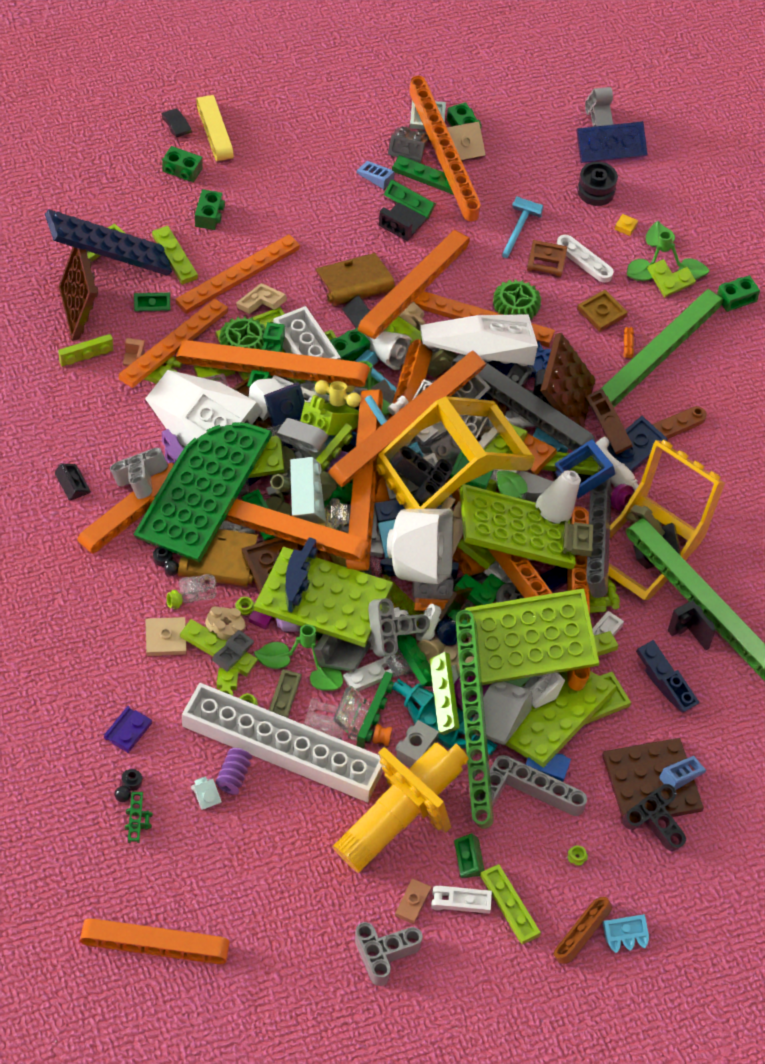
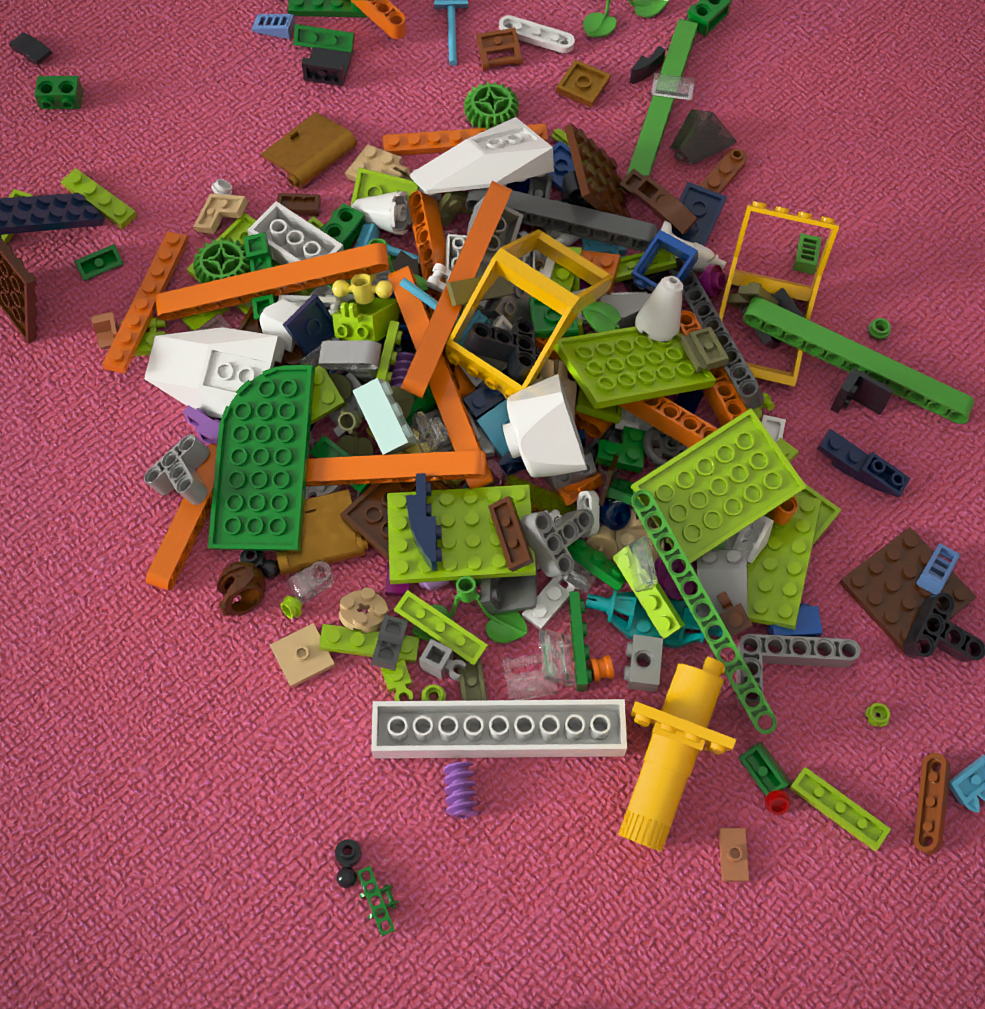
camera: 20 degrees left, 10 degrees up
black slope [55,464,91,500] -> none
lime plate [58,334,114,367] -> none
dark purple plate [104,706,152,753] -> none
orange plate [175,234,300,314] -> none
light aqua bracket [191,776,222,810] -> none
green brick [195,189,225,230] -> none
light yellow beam [196,95,234,162] -> none
lime plate [235,597,254,616] -> none
black slope [342,296,370,328] -> none
light grey beam [355,922,423,986] -> none
orange beam [358,230,470,339] -> none
white plate [431,886,492,914] -> none
orange axle [624,327,634,359] -> none
lime plate [647,259,696,298] -> none
none -> white plate [211,179,232,195]
none -> reddish brown helmet [217,561,266,617]
none -> reddish brown plate [277,193,321,216]
none -> lime plate [394,590,488,666]
none -> light grey brick [419,639,466,681]
none -> olive tile [446,276,514,307]
none -> reddish brown plate [488,496,534,572]
none -> clear slope [626,536,658,592]
none -> black slope [630,46,666,84]
none -> clear slope [651,73,695,100]
none -> clear smoke slope [670,109,737,165]
none -> reddish brown plate [717,591,753,637]
none -> red plate [764,790,791,815]
none -> bright green slope [793,233,821,275]
none -> bright green plate [868,318,891,339]

